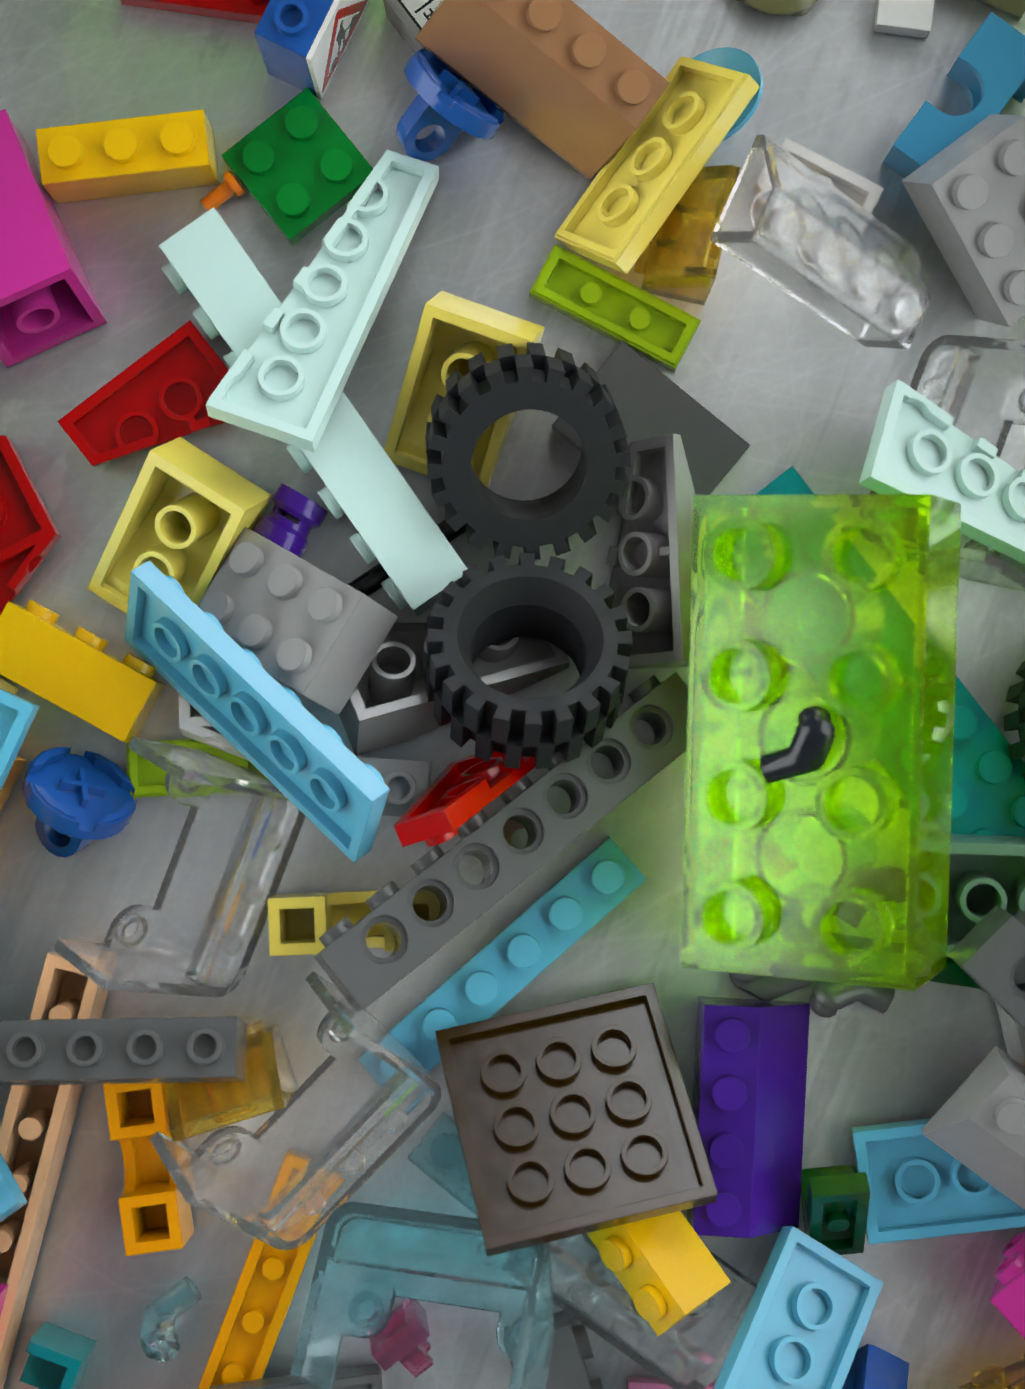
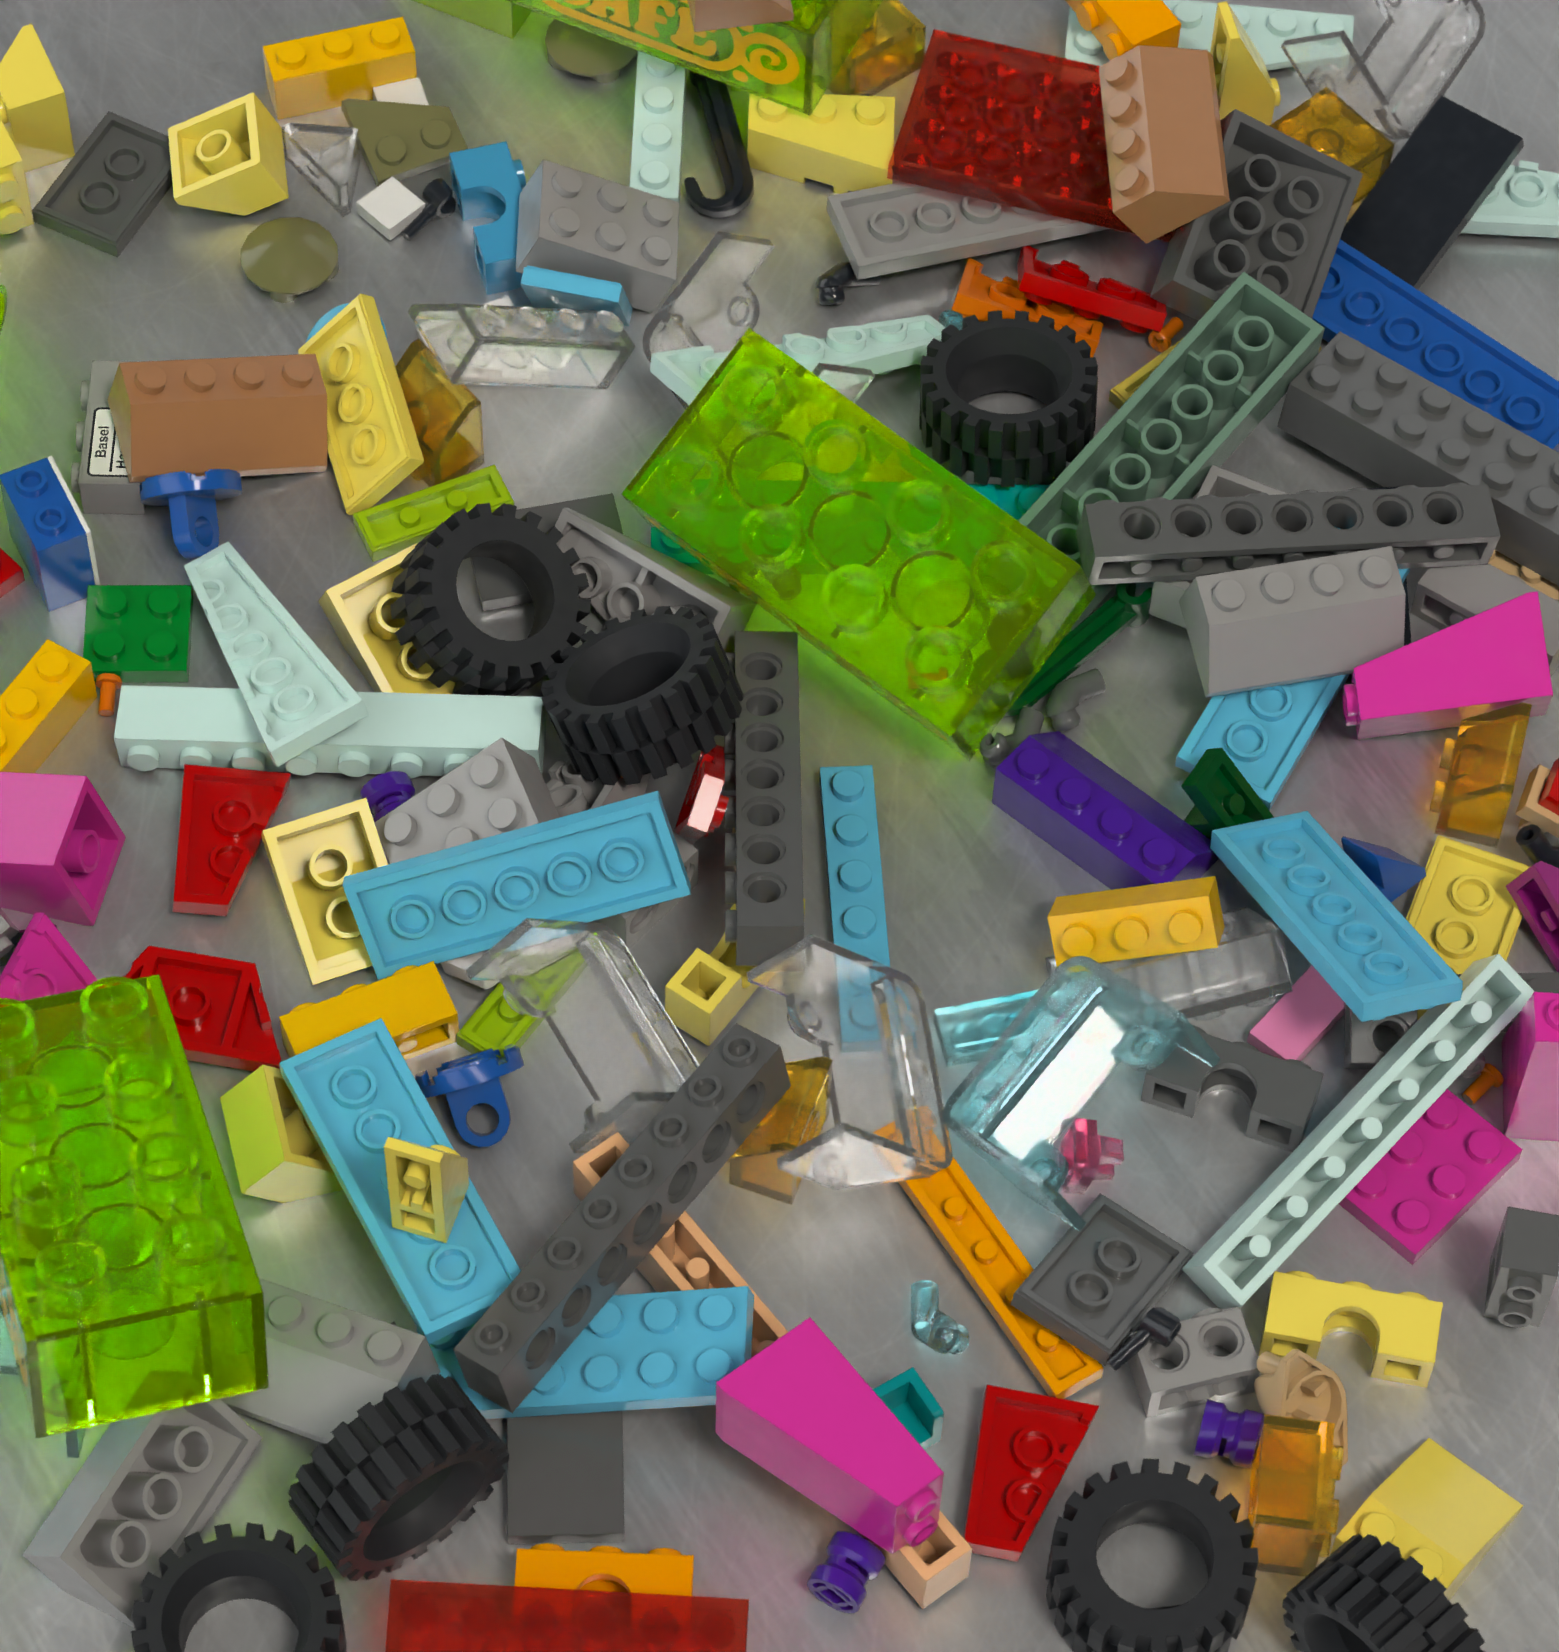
camera: 55 degrees left, 30 degrees down
light orange arch [103,1083,194,1256] -> none
dark brown plate [435,983,718,1257] -> none
black arm [760,706,836,784] -> none
none -> black hand [401,178,456,241]
none -> medium azure tile [520,265,633,326]

